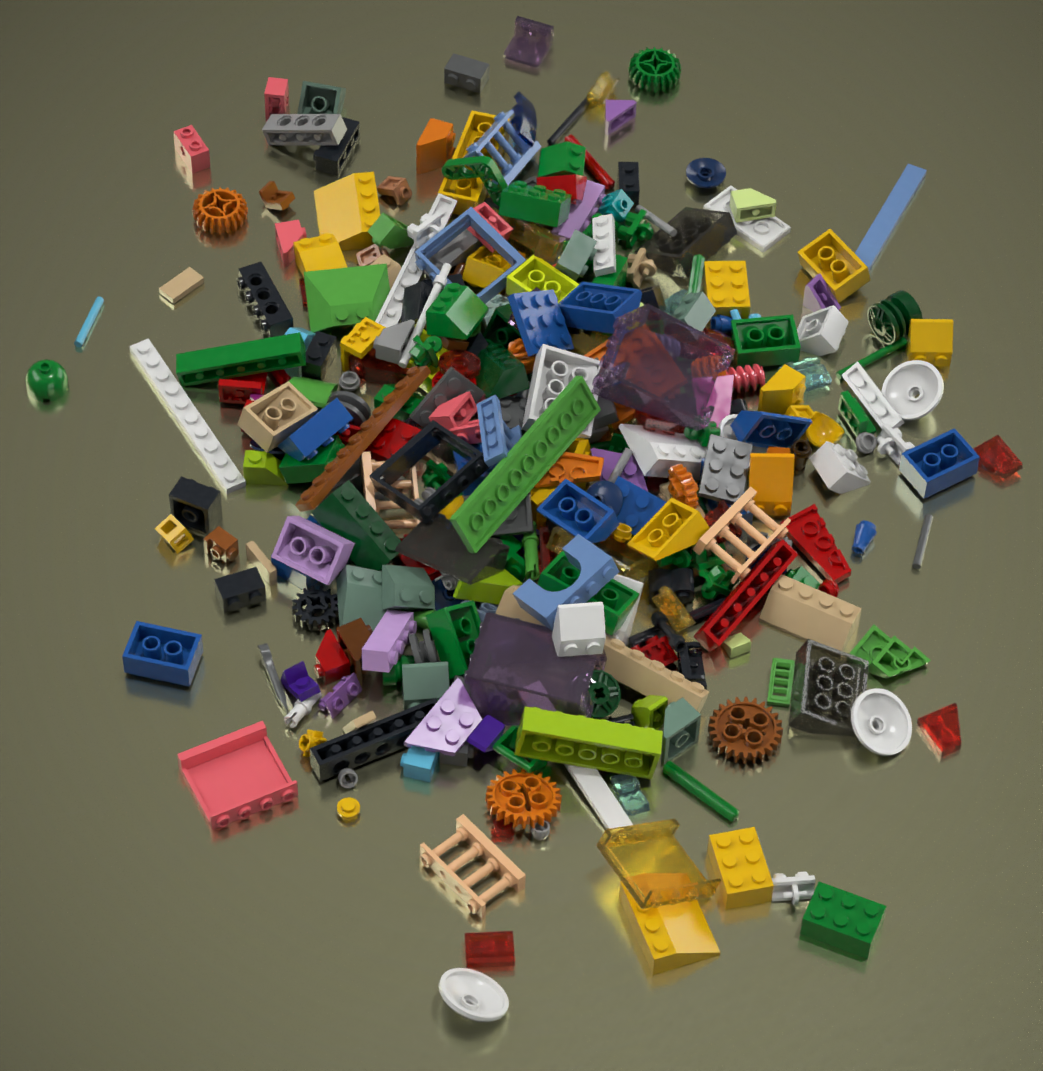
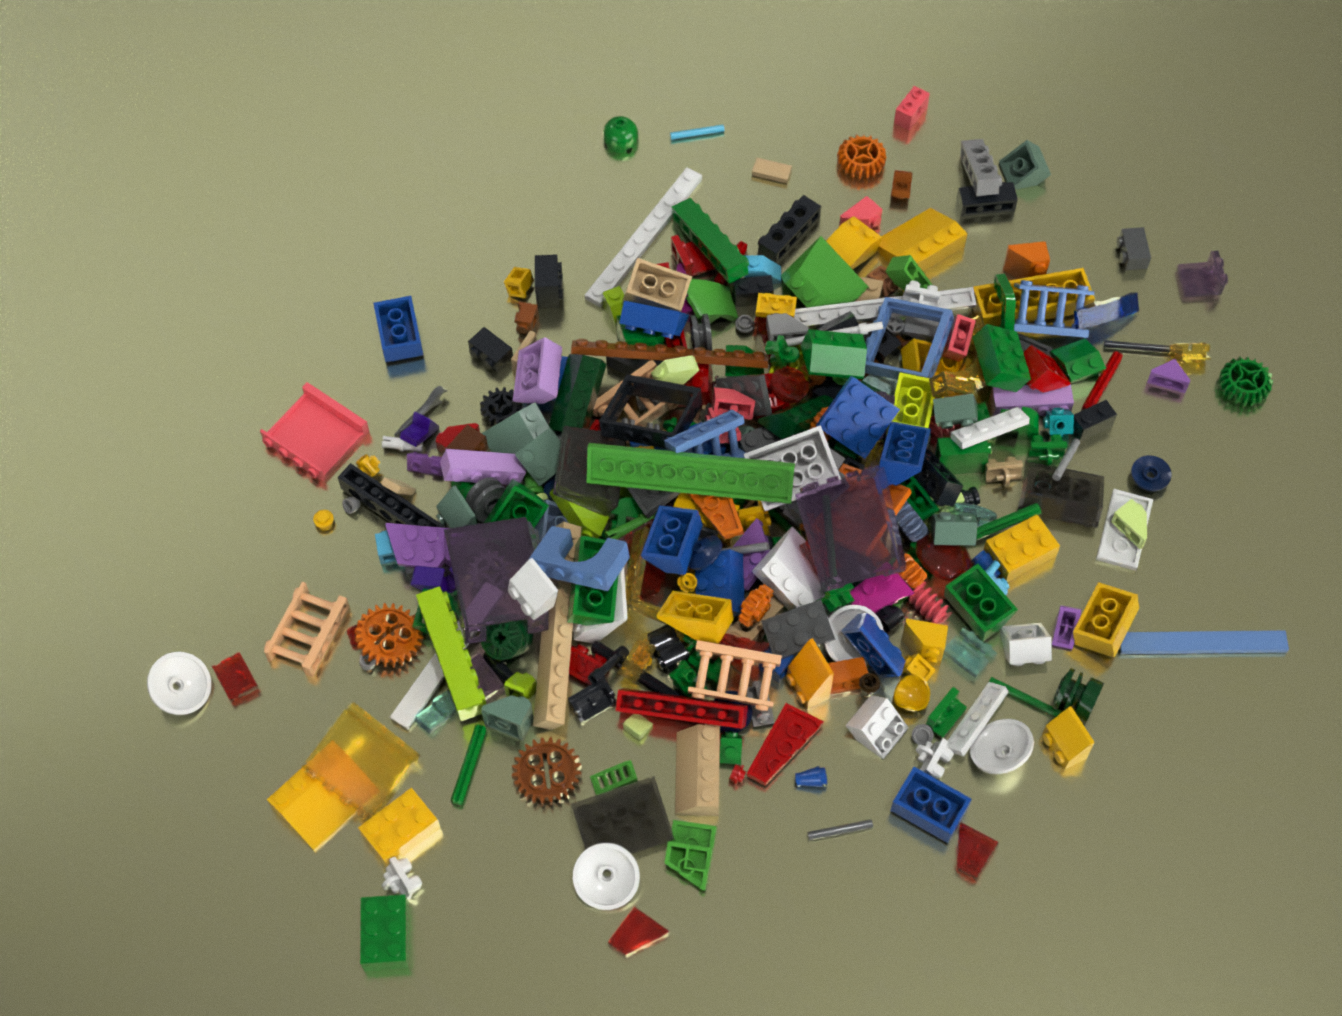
camera: 65 degrees right, 10 degrees up
coral brick [264,77,289,122] -> none
nougat bracket [376,176,413,206] -> none
none -> yellowish green slope [651,355,699,385]

